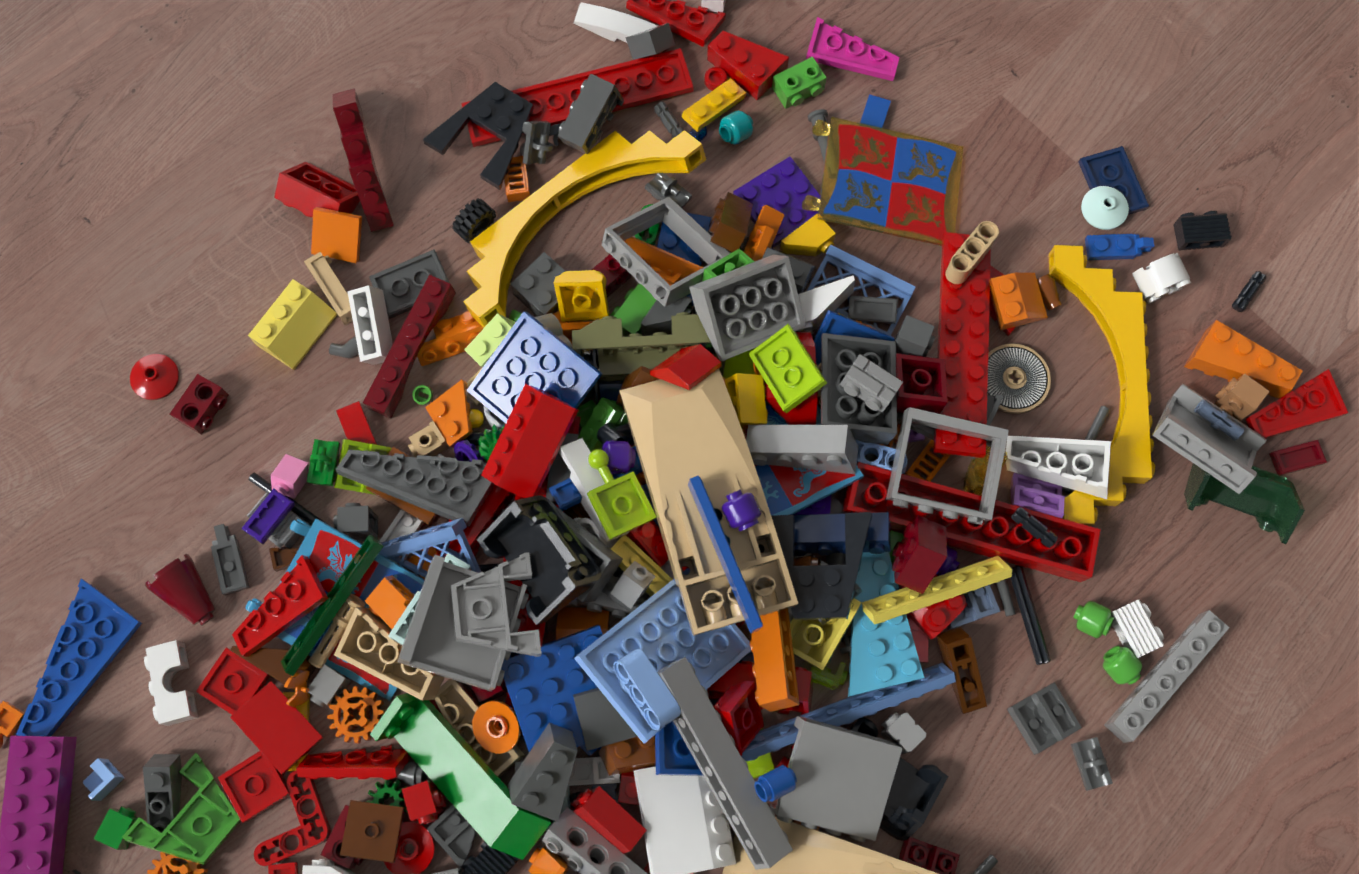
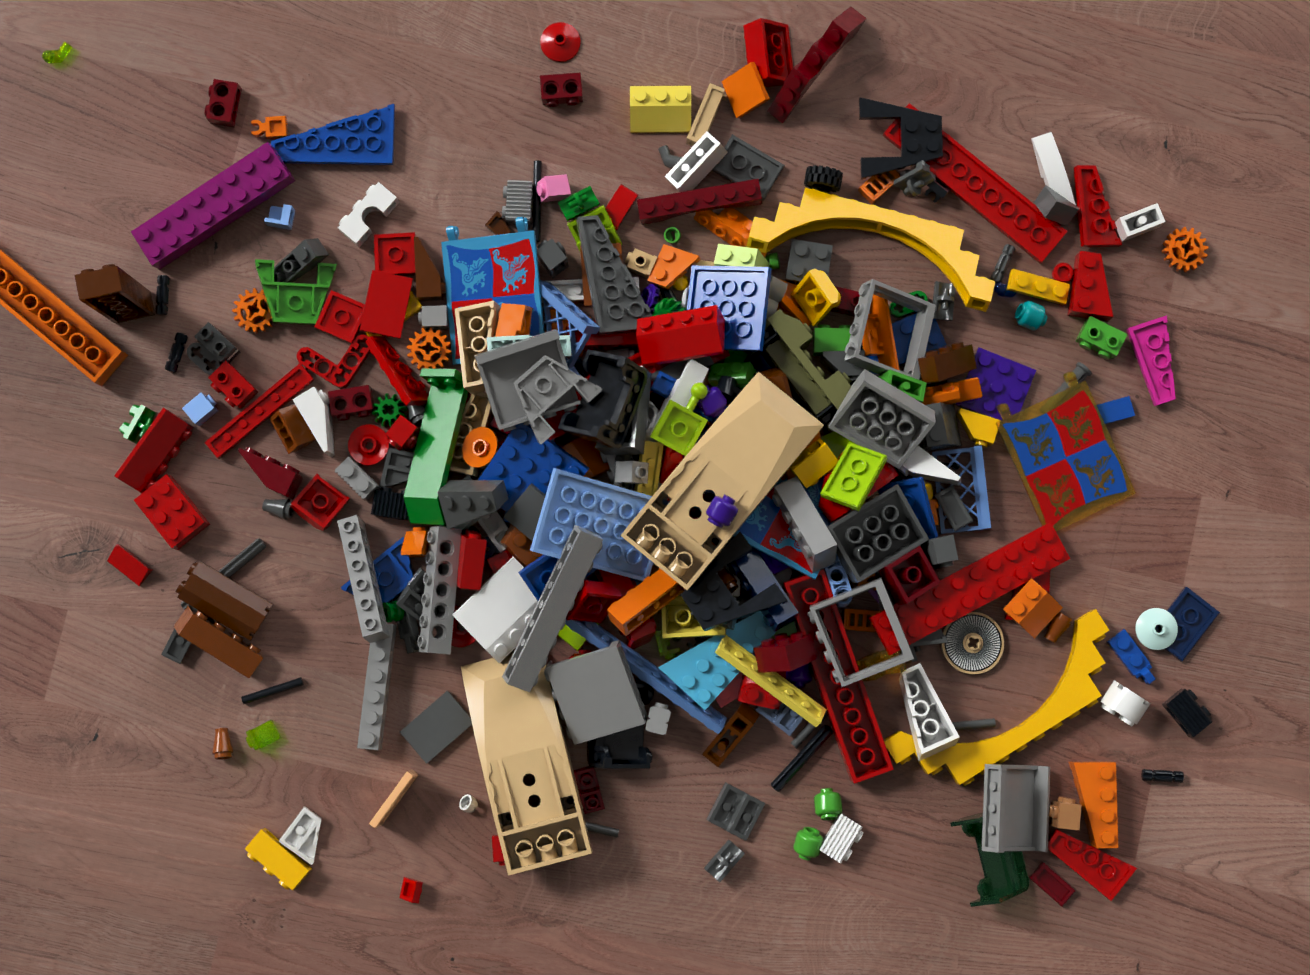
camera: 60 degrees right, 10 degrees up
green brick [94,806,138,850] -> none
dark red cone [145,554,215,626] -> none
dark grey hinge [211,524,250,595] -> none
red wing [232,555,328,657] -> none
dark purple plate [241,488,295,545] -> none
dark green tile [281,534,383,676] -> none
orange piece [284,669,309,708] -> none
tan pin [308,594,365,668] -> none
reddish brown plate [340,800,405,863] -> none
dark grey wedge [558,74,625,154] -> none
light blue beam [613,649,681,730] -> none
red slope [650,344,722,390] -> none
blue tile [688,475,763,634] -> none
blue brick [754,765,797,802] -> none
light grey brick [839,354,903,413] -> none
tan beam [946,221,999,284] -> none
medium lavender slope [1010,473,1065,518] -> none
black axle [1011,507,1058,548] -> none
light grey brick [1104,610,1230,743] -> none
sand blue pin [1194,399,1245,441] -> none

